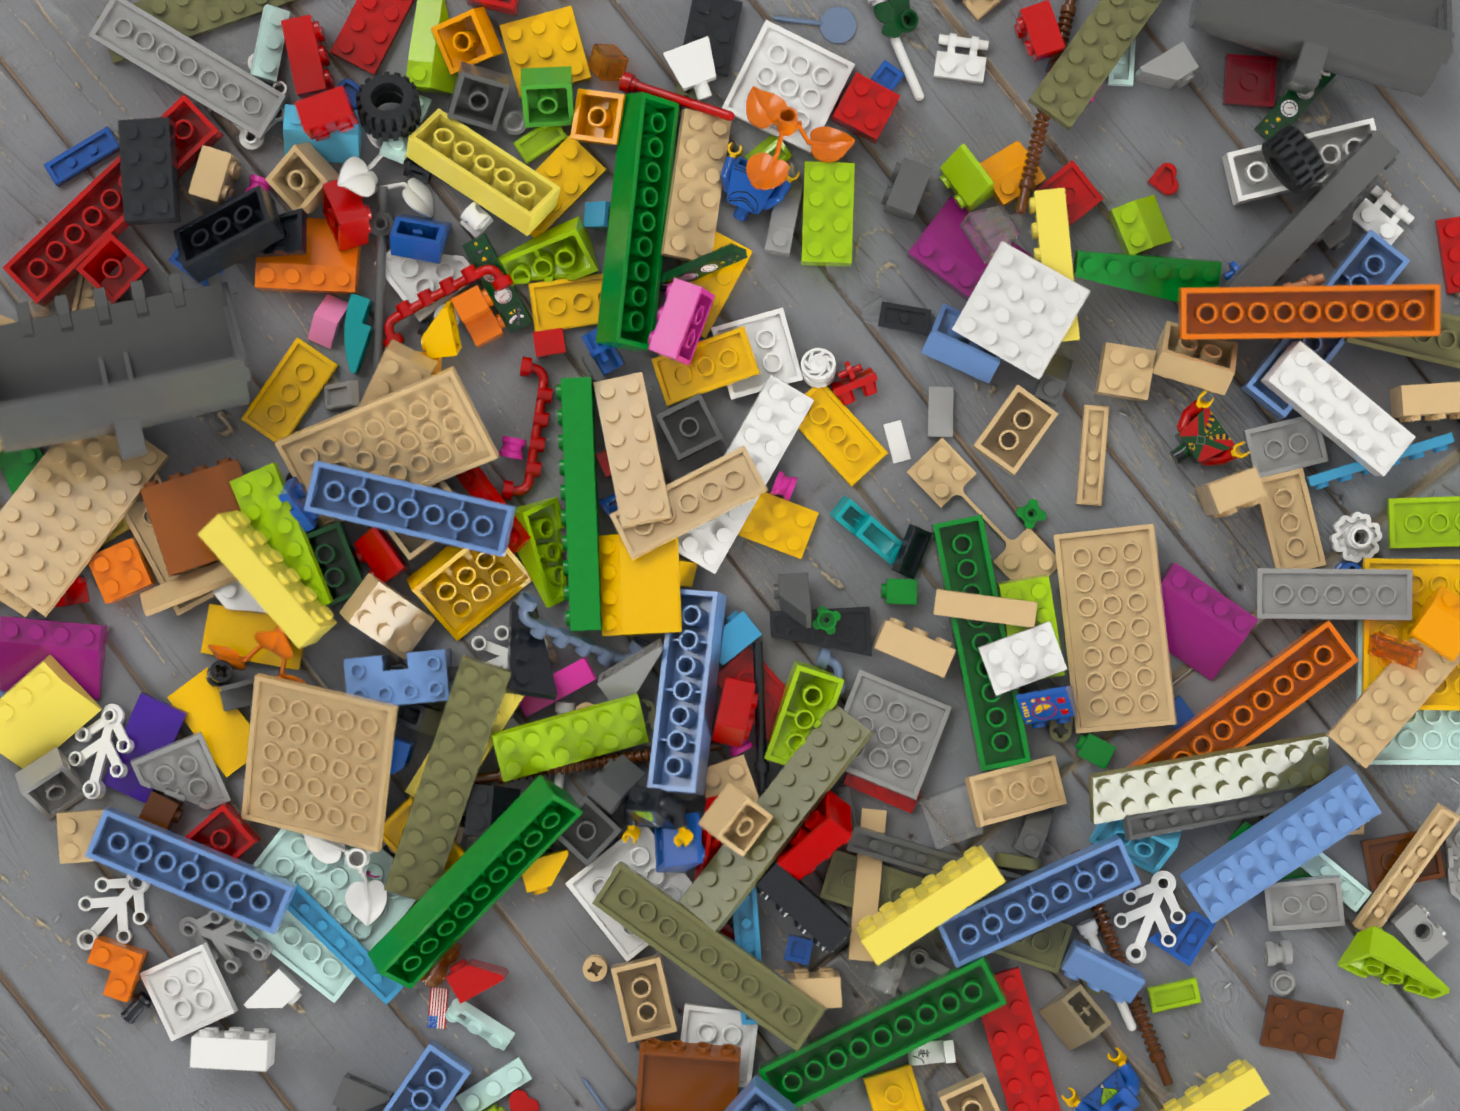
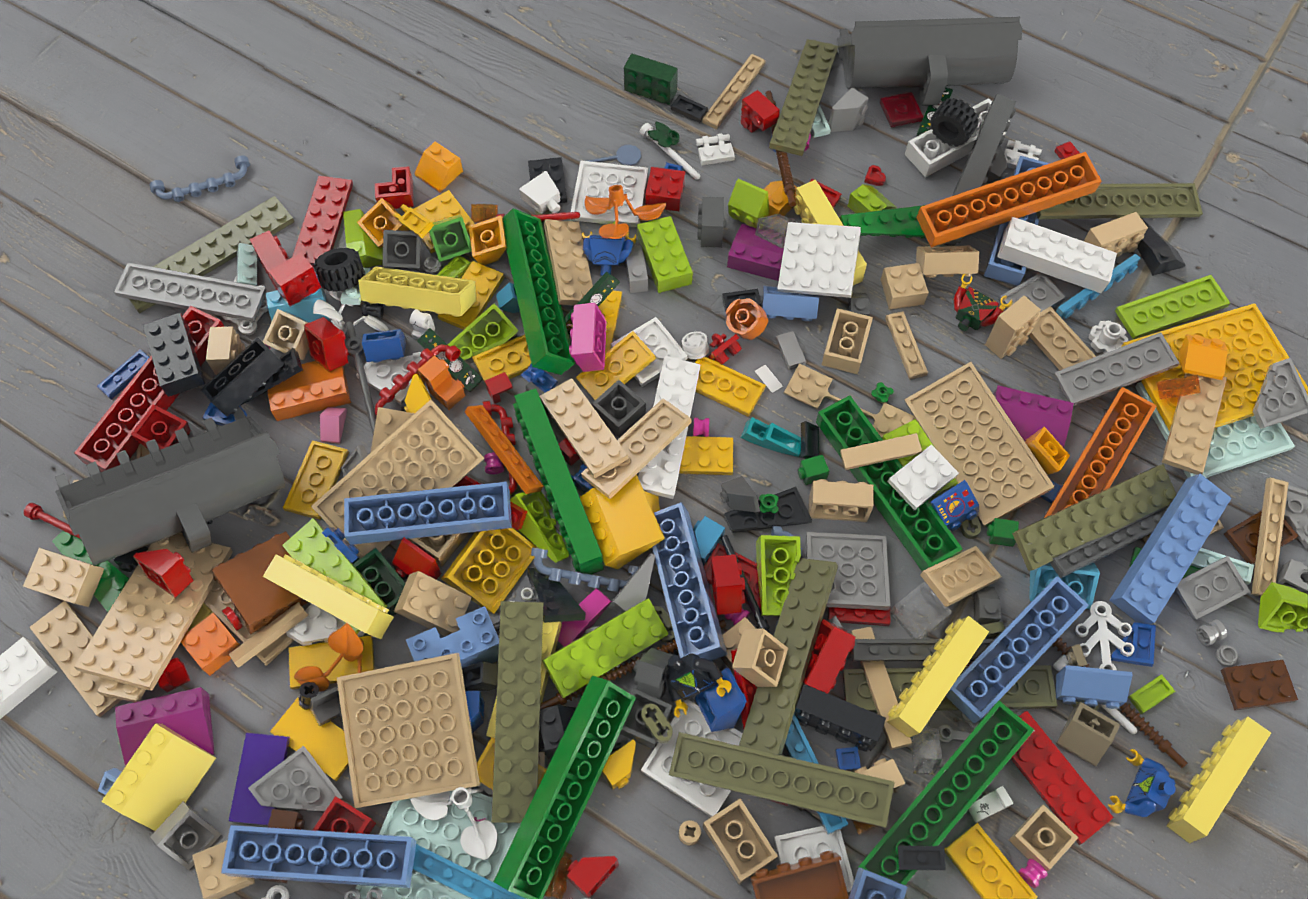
camera: 20 degrees left, 25 degrees down
white plant [68,704,134,800] -> none
teal slope [344,293,374,375] -> none
none -> red slope [133,549,194,598]
none -> red tile [222,606,243,631]
none -> yellow hinge [393,204,434,238]
none -> orange plate [465,405,544,494]
none -> olive beam [641,704,673,743]
none -> orange brick [726,298,768,340]
none -> black plate [897,846,946,871]
none -> light orange slope [1025,426,1070,475]
none -> dark tan plate [1066,644,1087,667]

